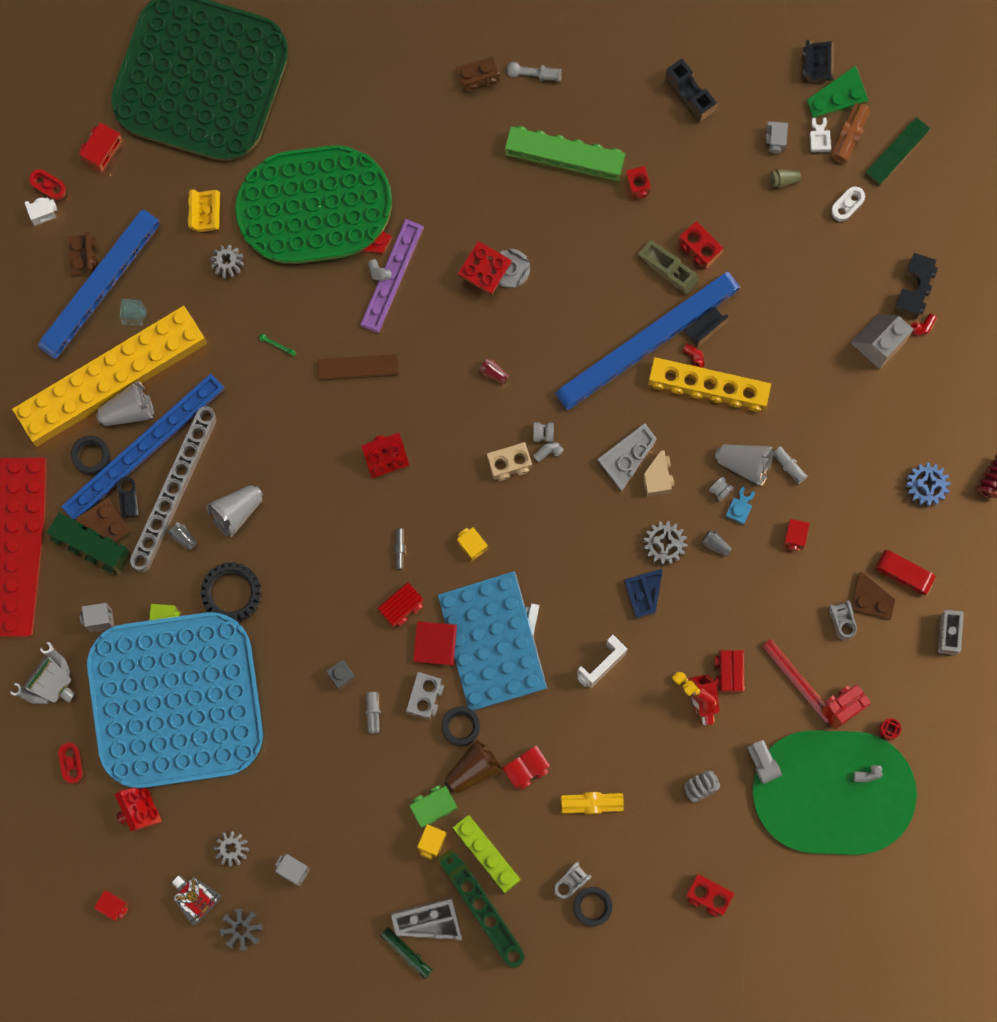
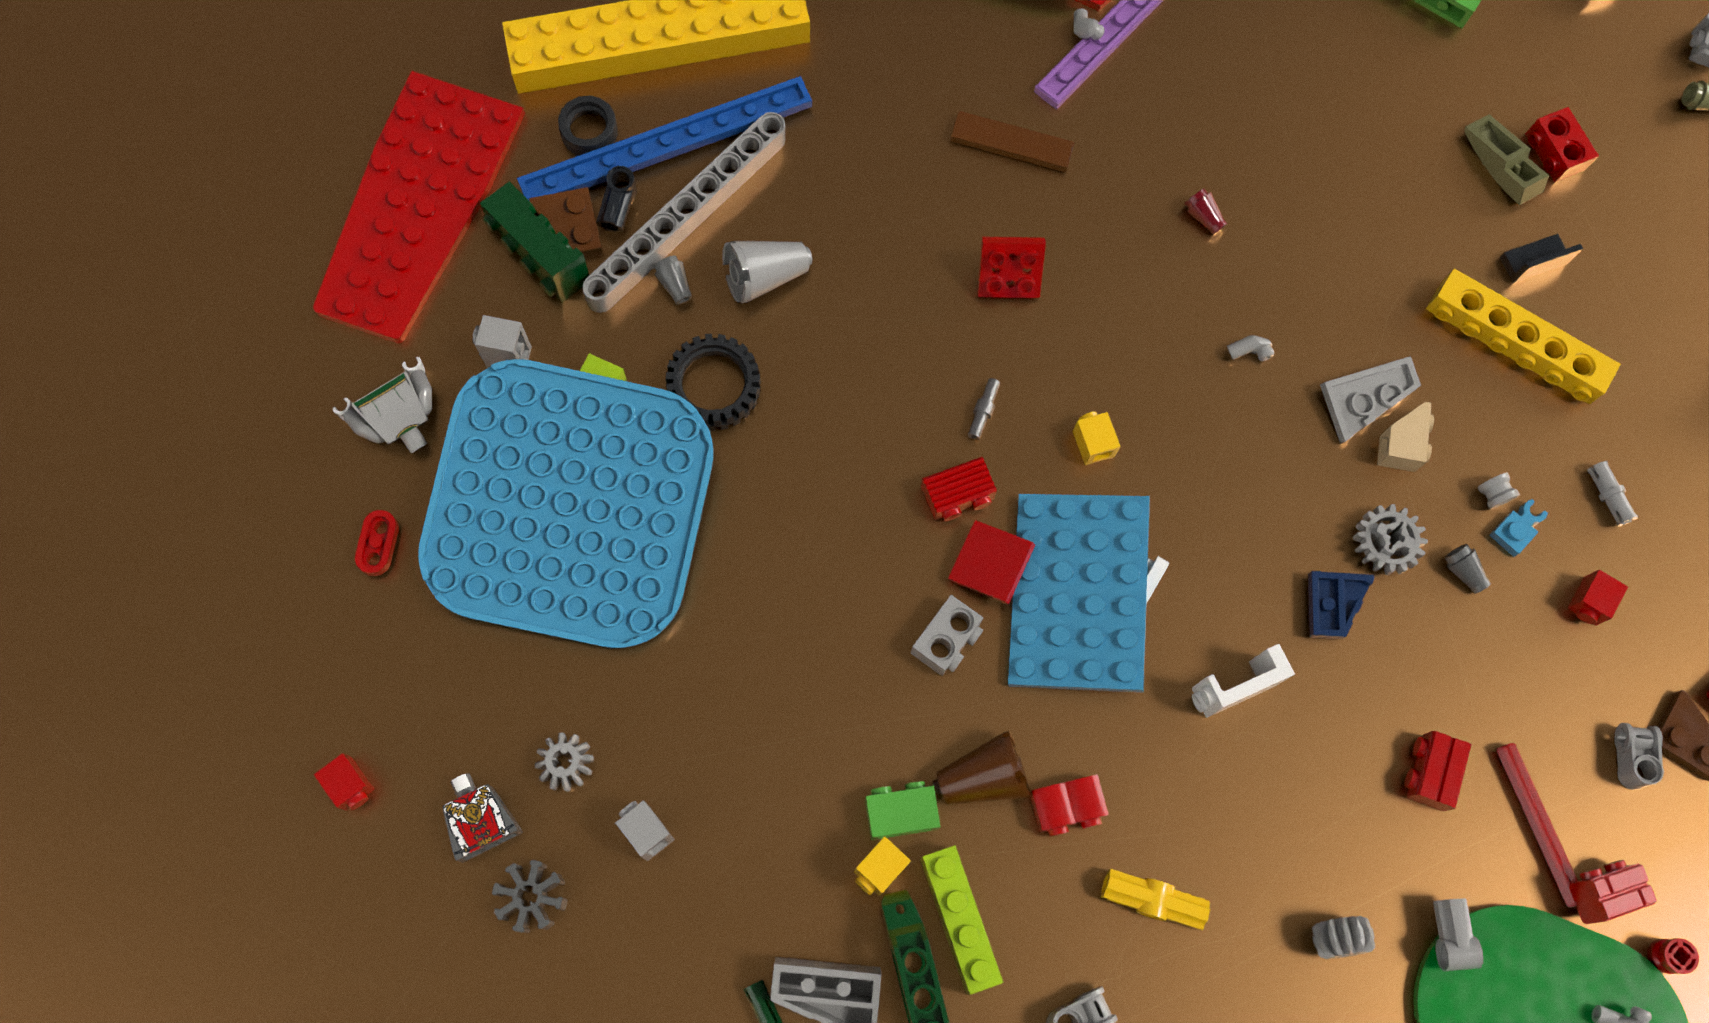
camera: 15 degrees right, 5 degrees down
light grey cone [96,381,154,426] -> none
red plate [114,787,162,832] -> none
green hinge [259,334,296,356] -> none
dark grey brick [326,660,356,691] -> none
light grey axle [365,692,381,734] -> none
black tyre [442,706,480,746] -> none
red plate [458,241,512,295] -> none
tan brick [487,442,532,481] -> none
light grey tile [492,249,530,288] -> none
light grey wheel [533,422,554,443] -> none
blue beam [555,272,741,410] -> none
red brick [625,166,651,199] -> none
red torso [672,672,720,725] -> none
red arm [682,343,705,368] -> none
light grey cone [715,444,773,486] -> none

